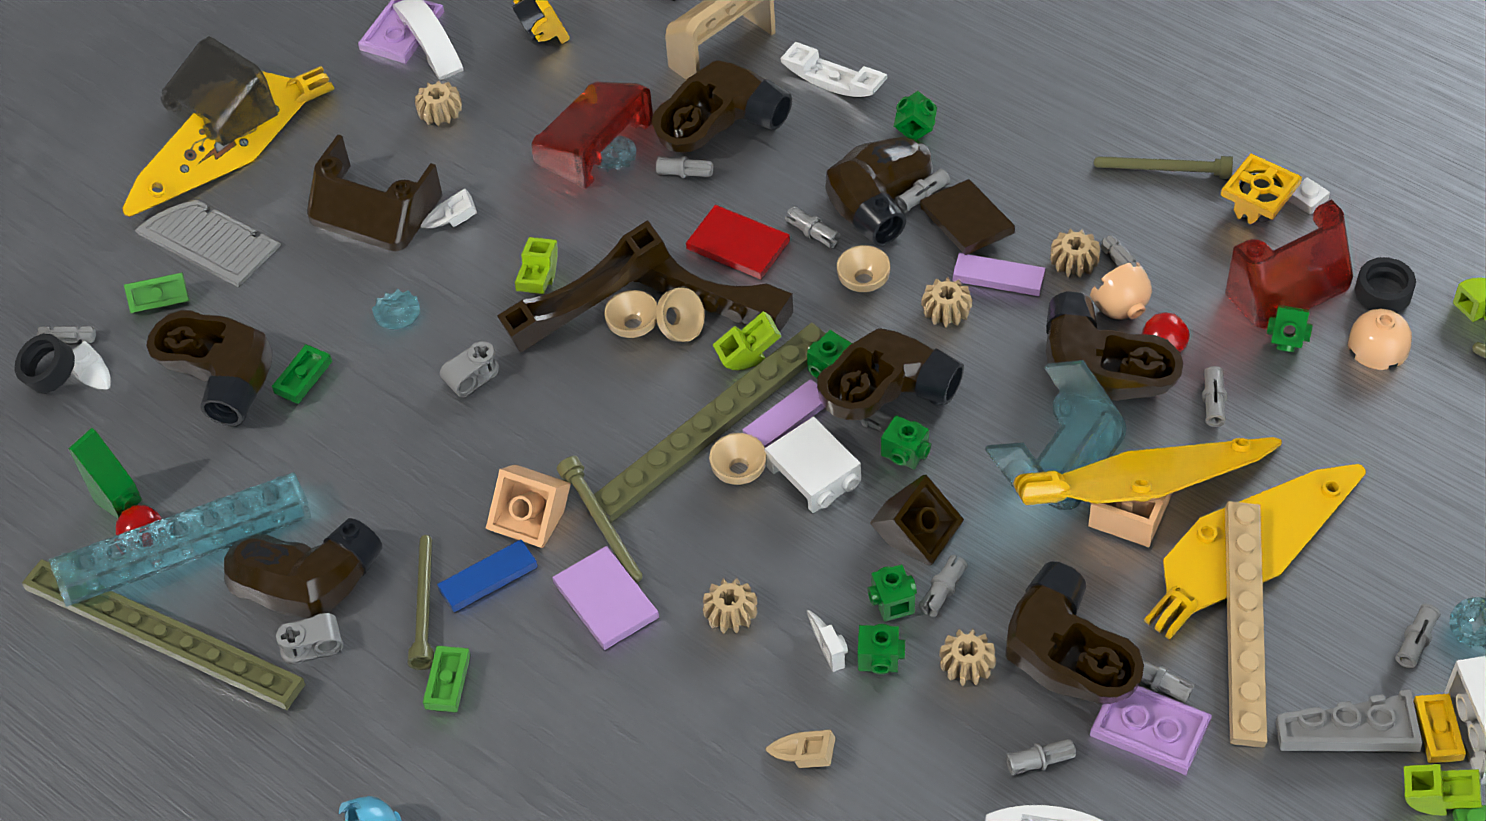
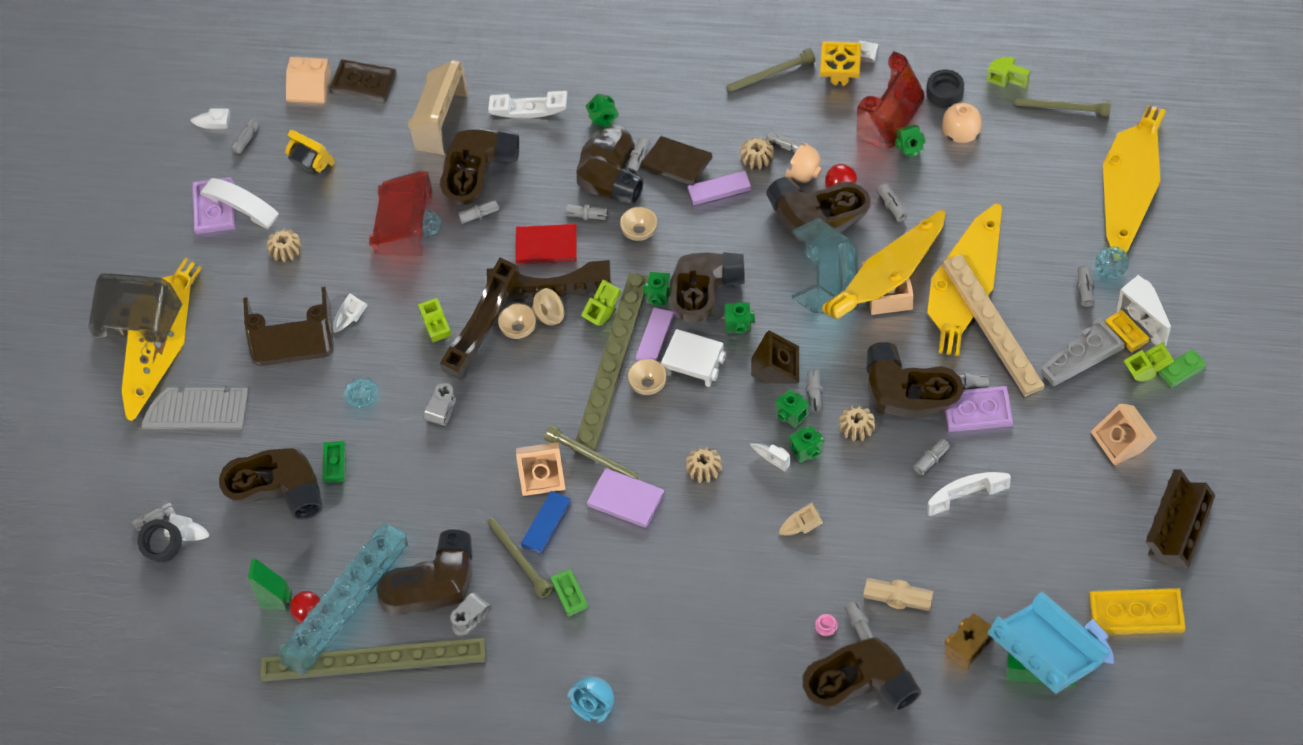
camera: 30 degrees left, 5 degrees up
bright green plate [124,272,190,313] -> none
tan gear [921,277,972,328] -> none

